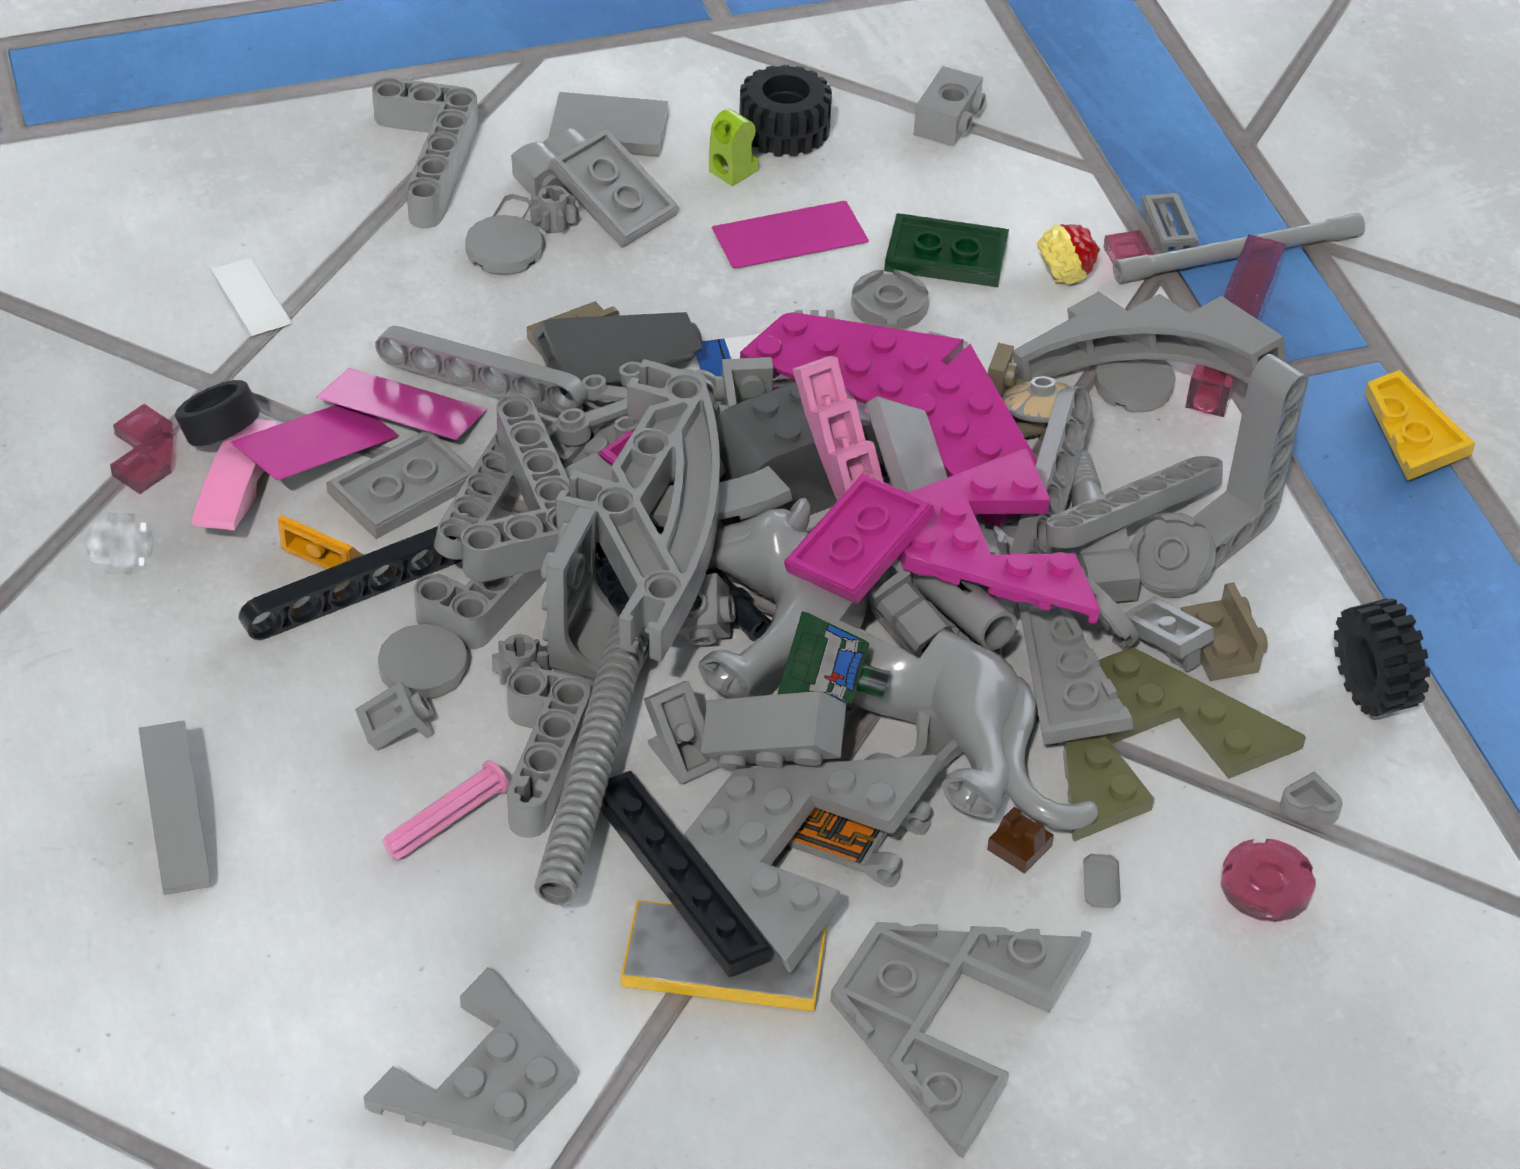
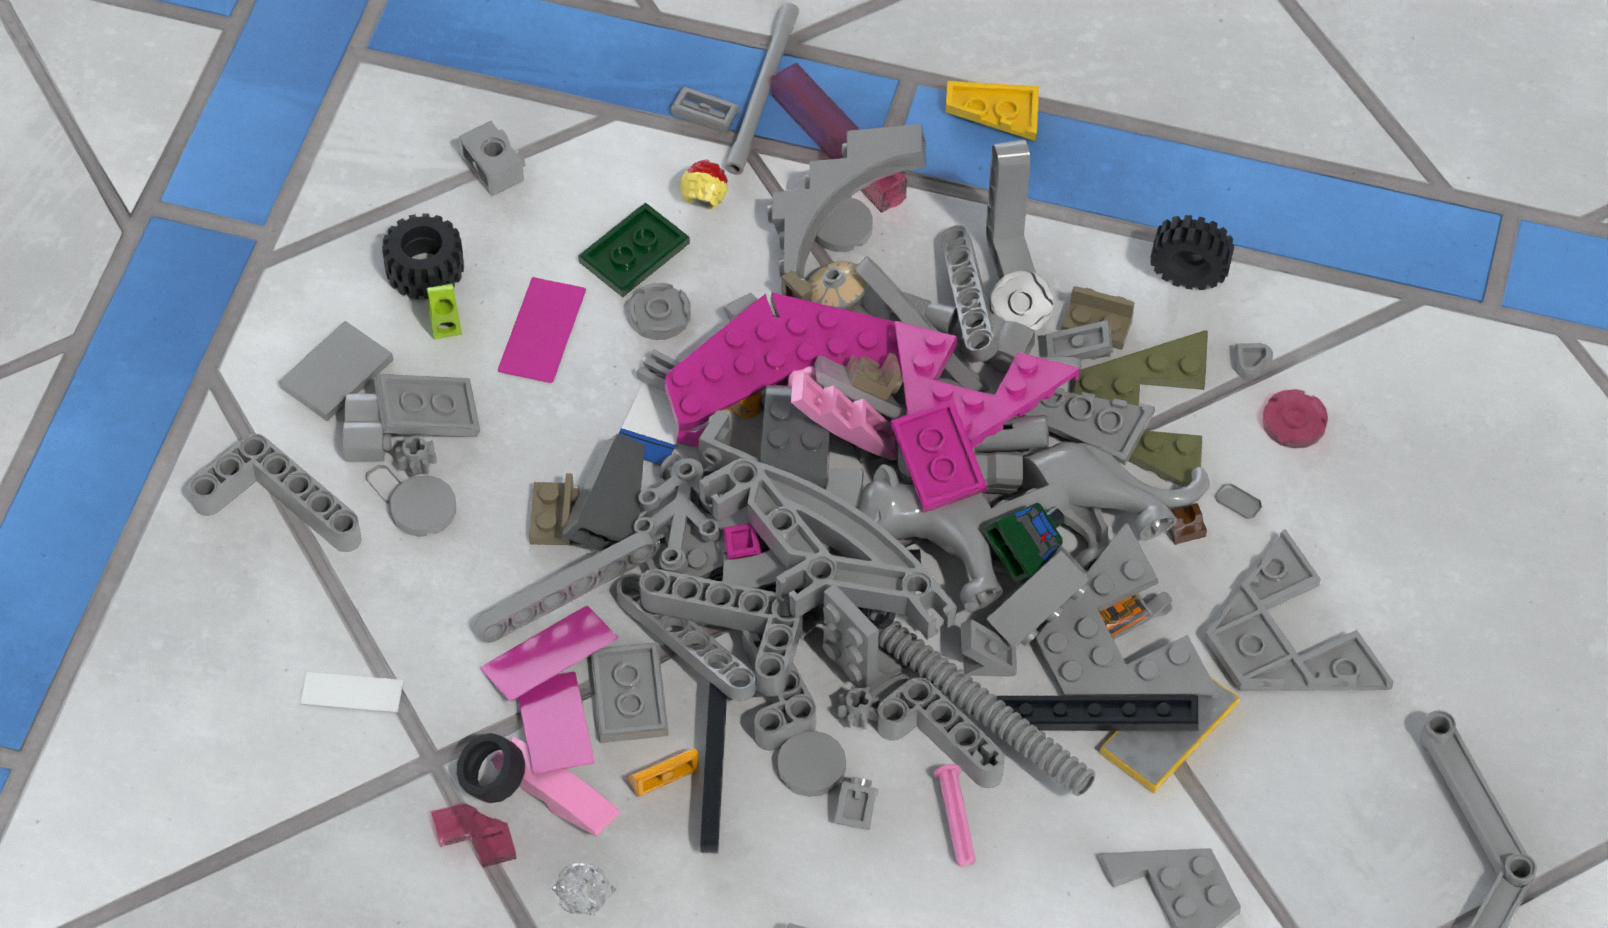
camera: 55 degrees left, 10 degrees up
clear pink tile [1103,230,1154,264] -> none
none -> dark tan bracket [846,353,903,401]

